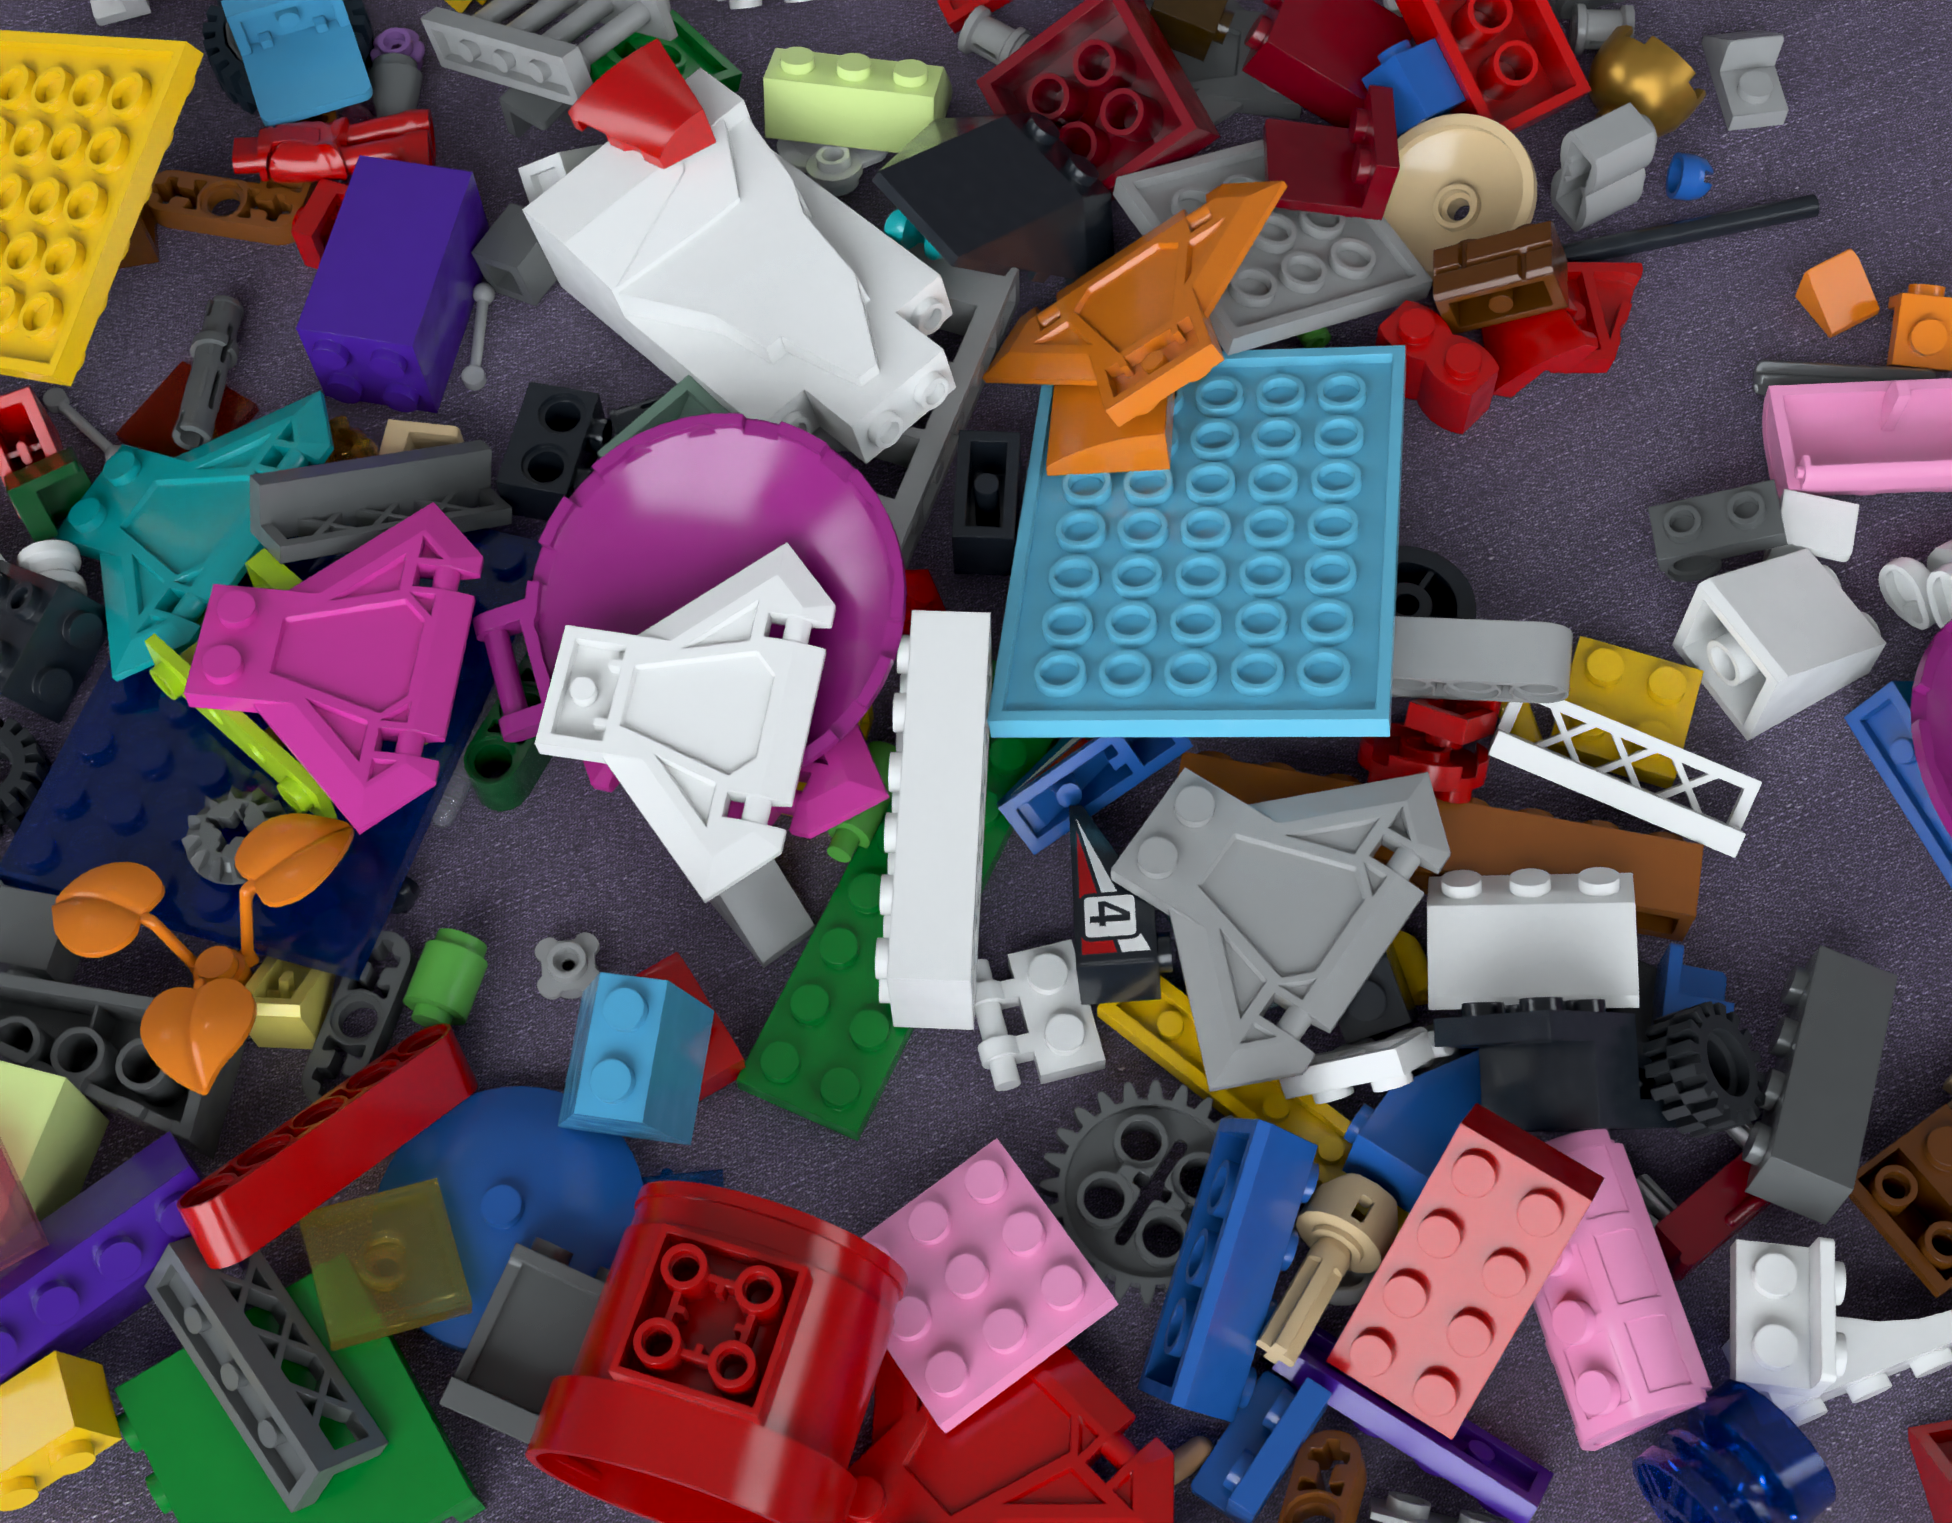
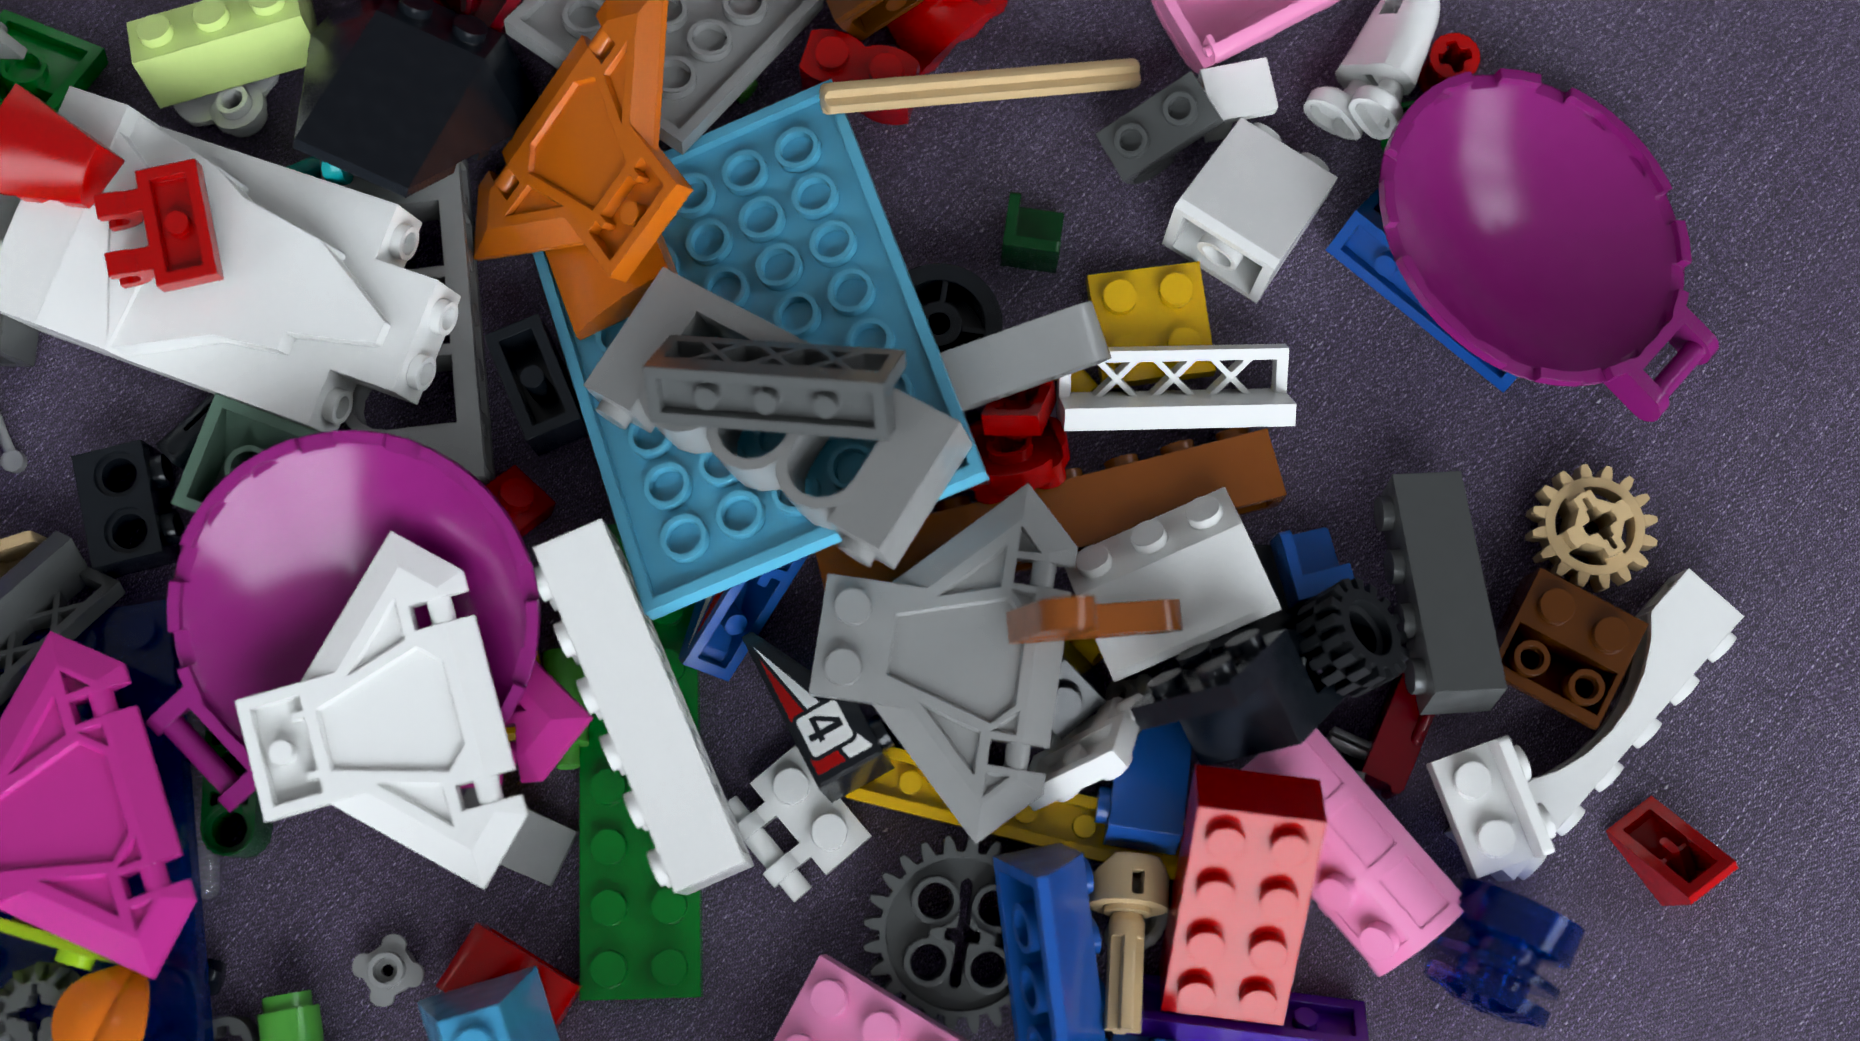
camera: 30 degrees left, 15 degrees up
none -> red plate [93,158,224,292]
none -> light grey fence [583,267,973,569]
none -> dark grey fence [643,335,906,441]
none -> tan axle [819,58,1141,115]
none -> dark green panel [1000,192,1065,273]
none -> dark orange beam [1006,595,1183,644]

